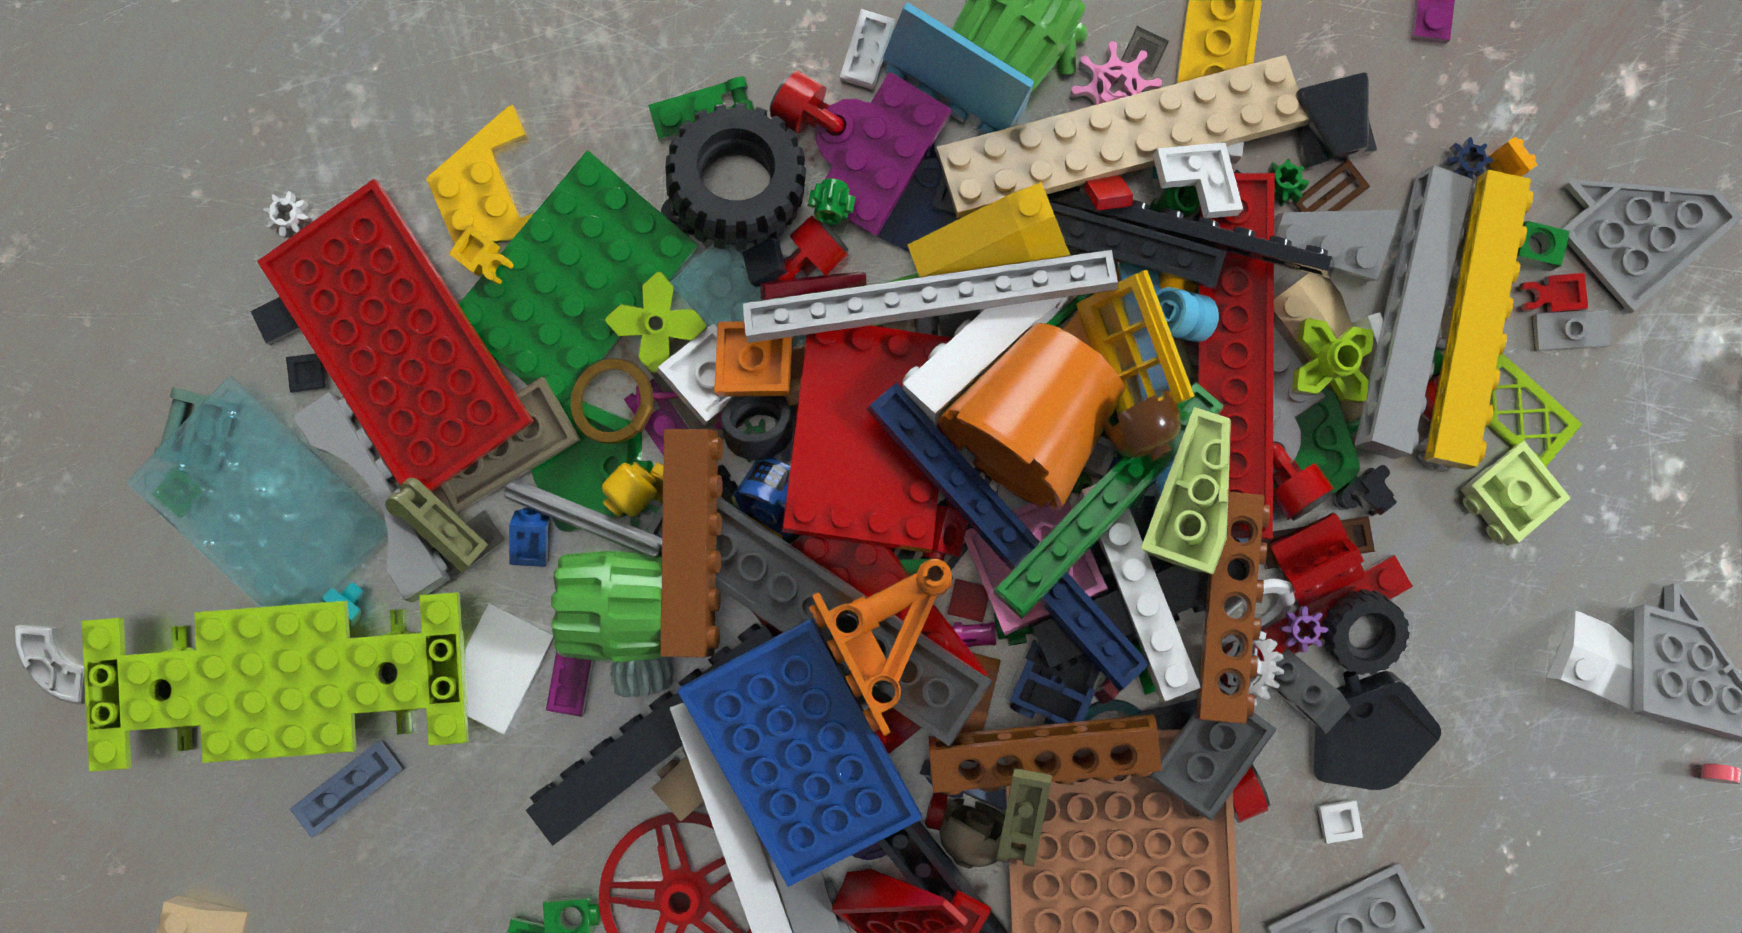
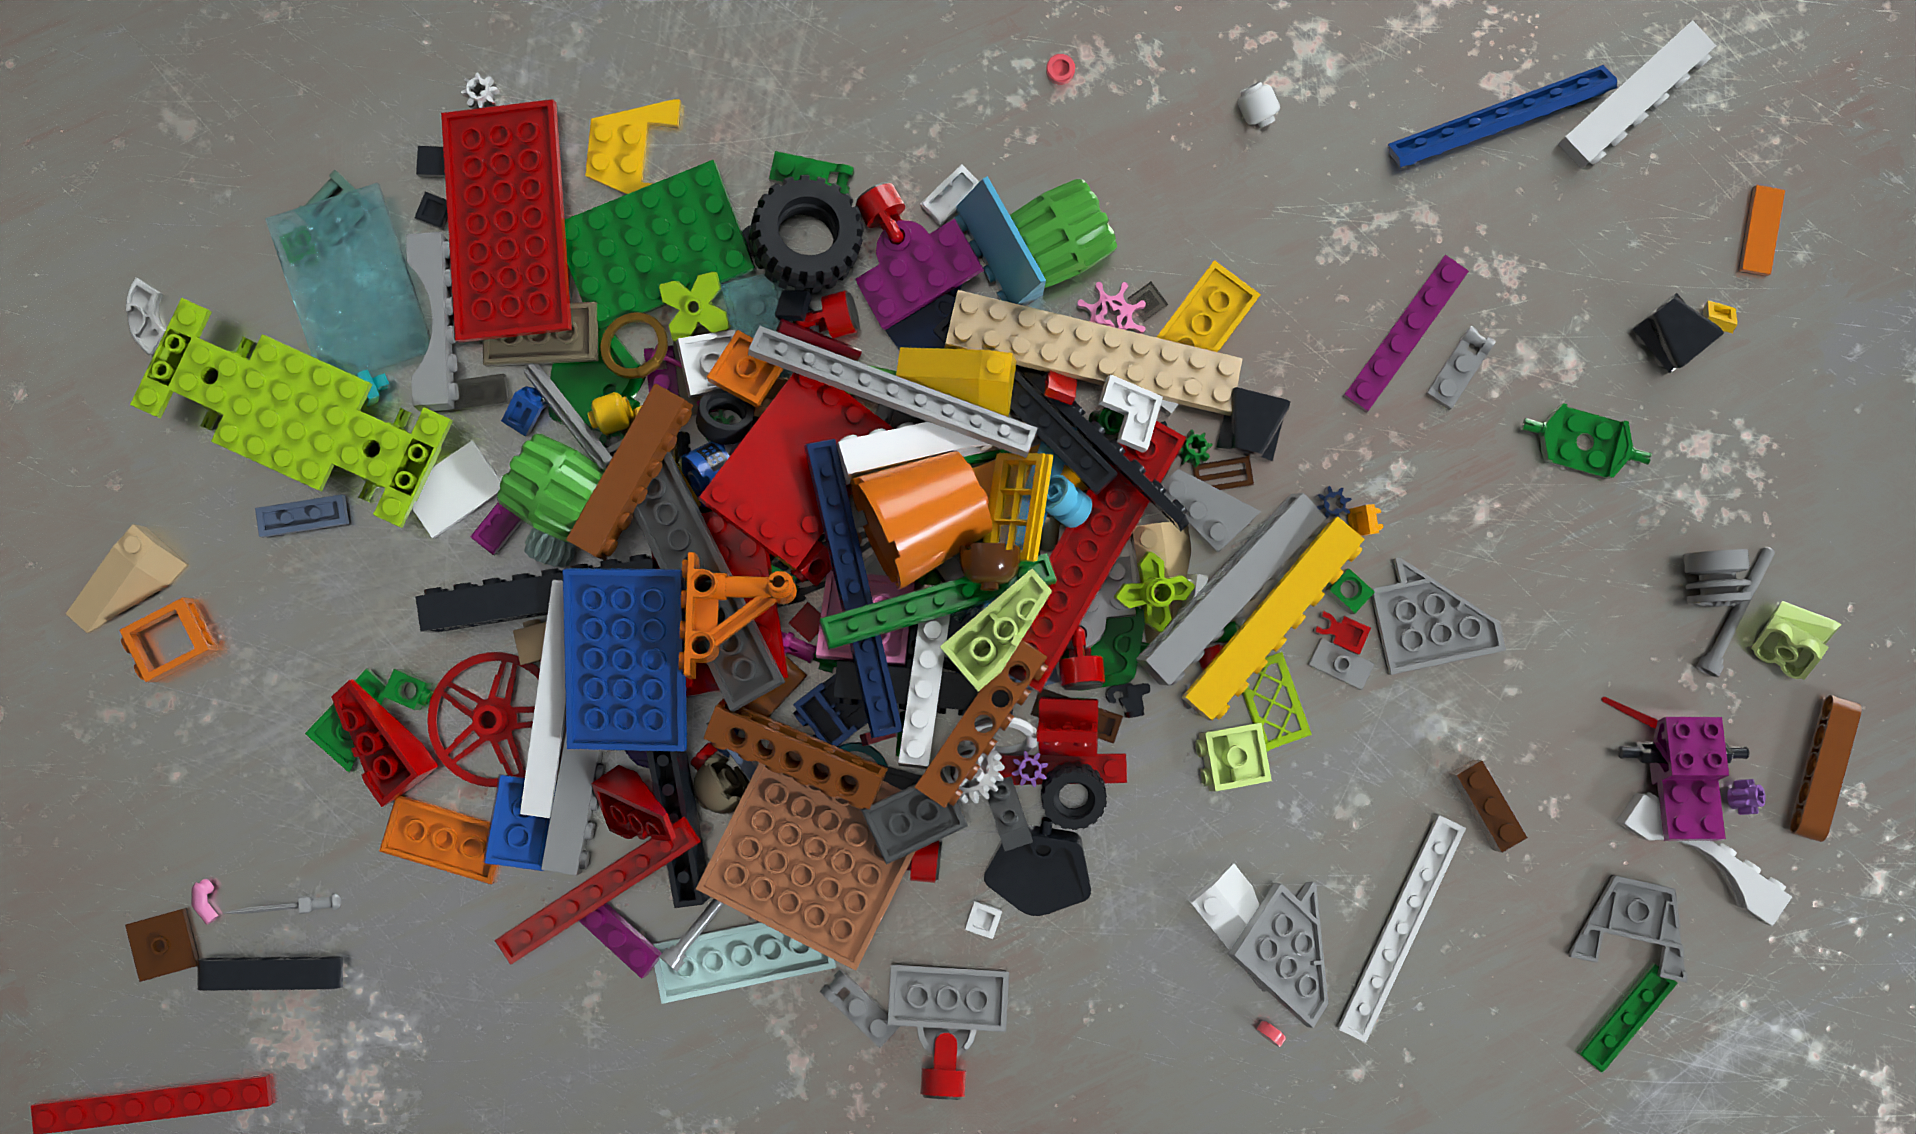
camera: 30 degrees right, 0 degrees up
olive plate [385,478,488,572] -> none
yellow plate [448,225,514,285] -> none
green gear [807,178,856,225] -> none
olive plate [996,768,1052,867] -> none
bright green arm [1058,23,1087,74] -> none

